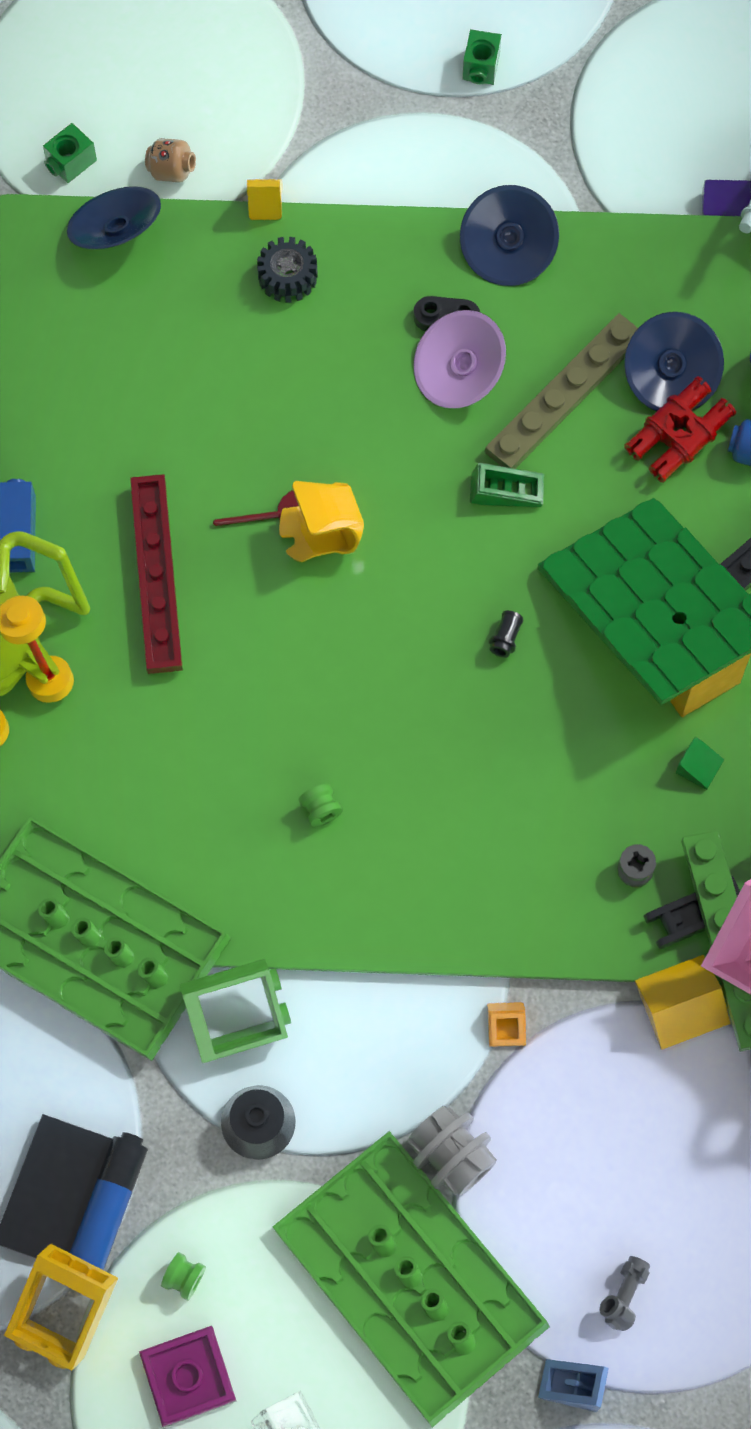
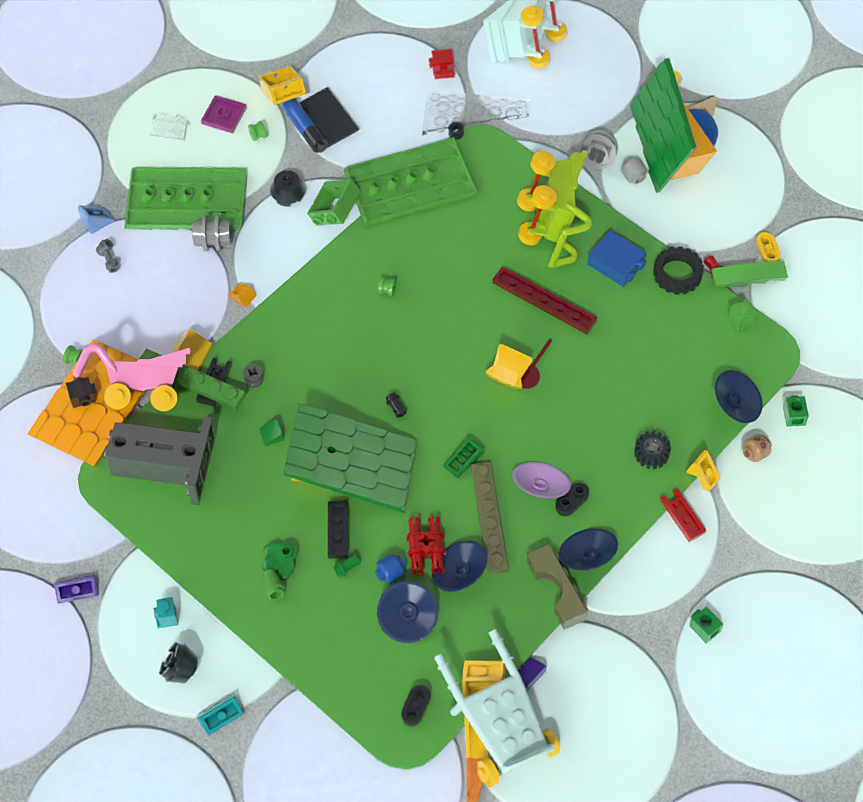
camera: 130 degrees right, 10 degrees down
none -> olive arch [526,545,588,630]
none -> red hinge [660,488,707,542]

